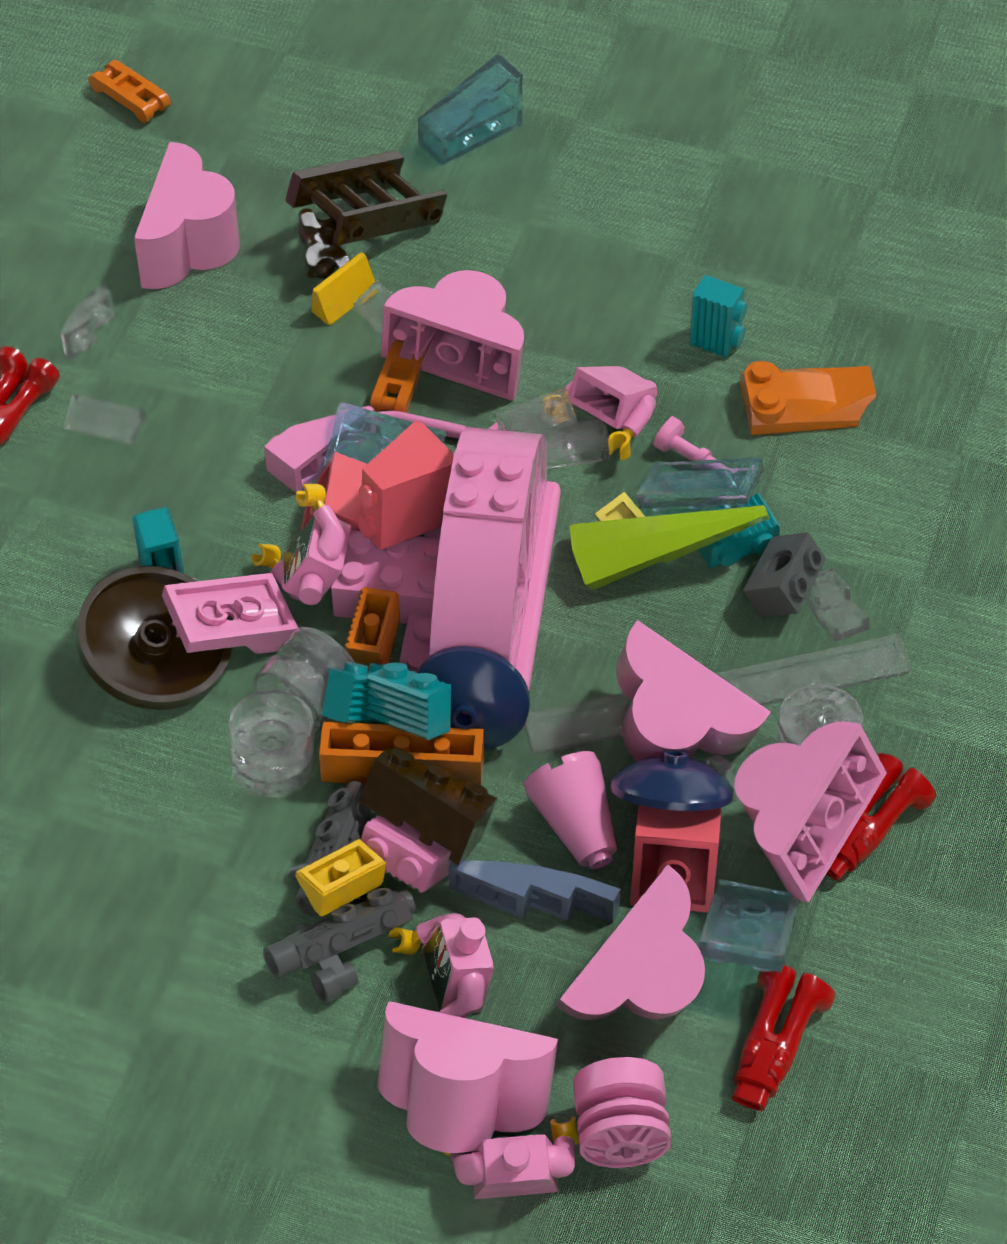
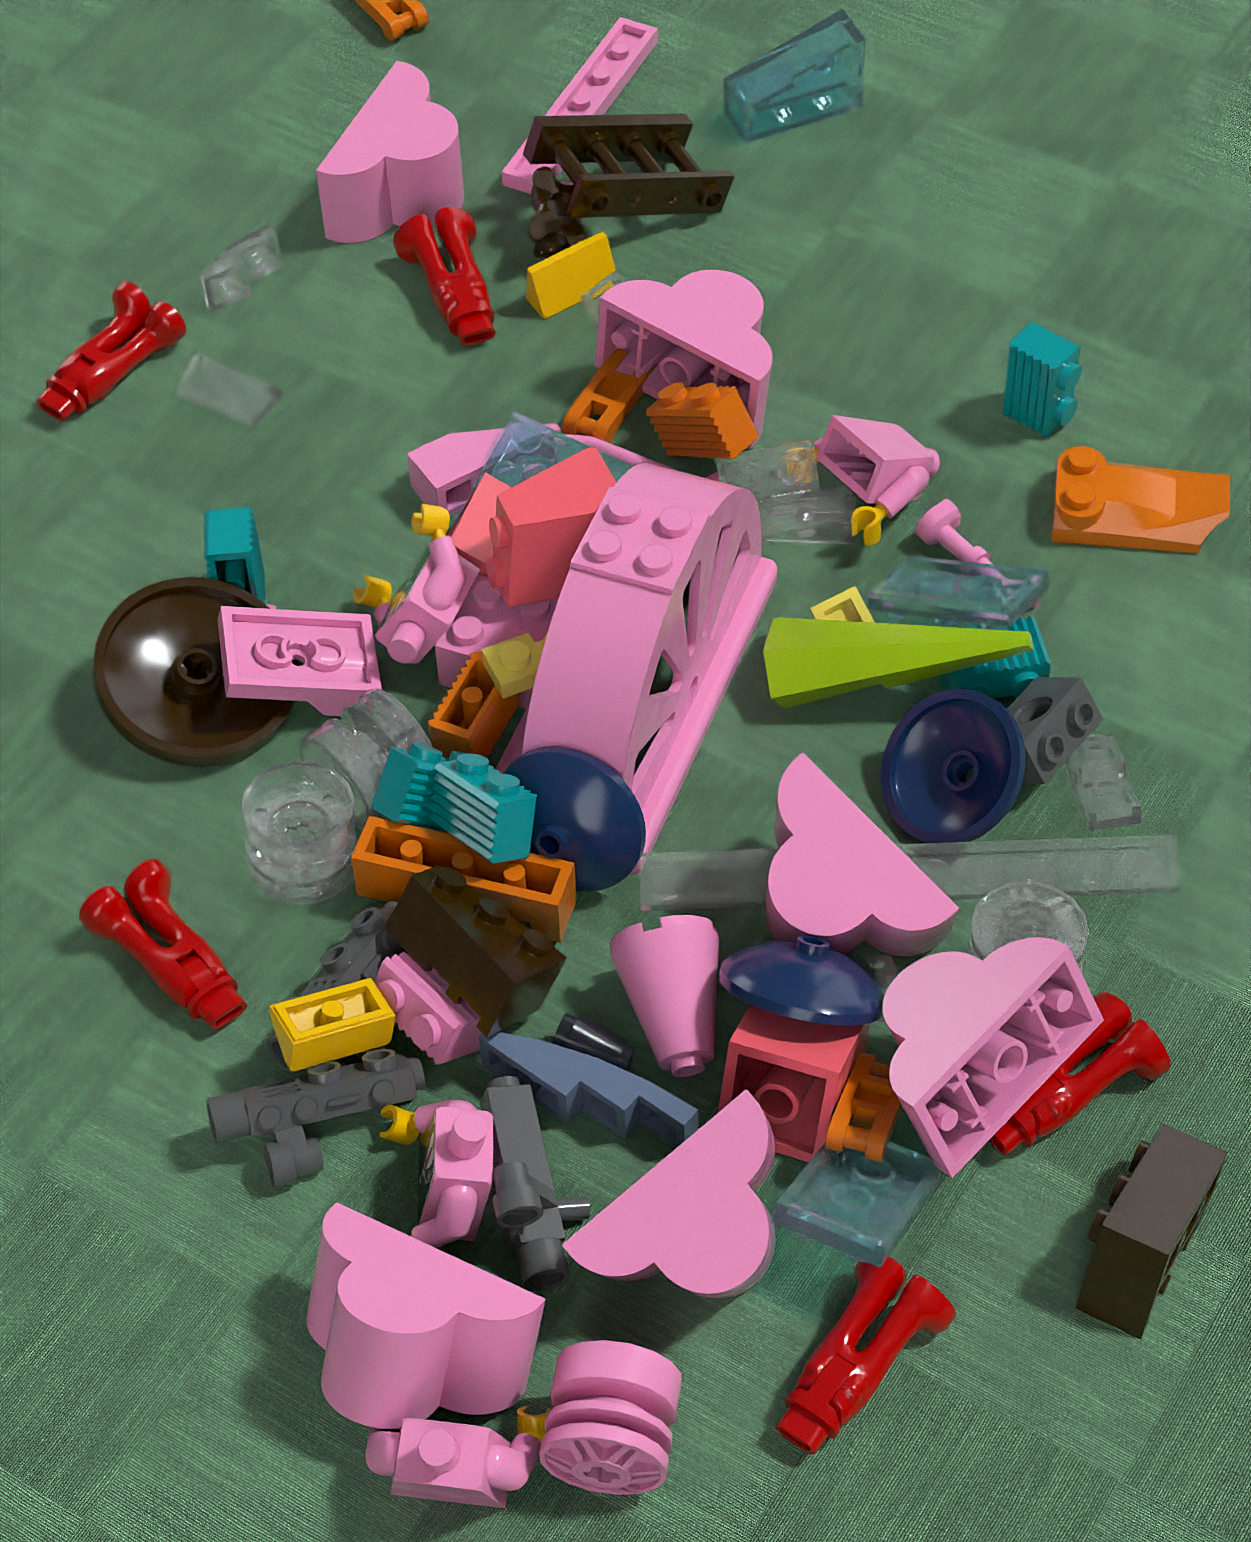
camera: 15 degrees right, 0 degrees up
none -> red piece [79,859,247,1030]
none -> red piece [393,207,496,346]
none -> dark grey piece [479,1076,590,1291]
none -> light yellow plate [481,632,548,699]
none -> bright pink plate [502,17,658,194]
none -> black cone [552,1012,636,1071]
none -> orange brick [646,382,759,459]
none -> orange plate [825,1052,902,1163]
none -> dark blue dish [881,689,1025,846]
none -> dark brown wedge [1075,1124,1228,1339]

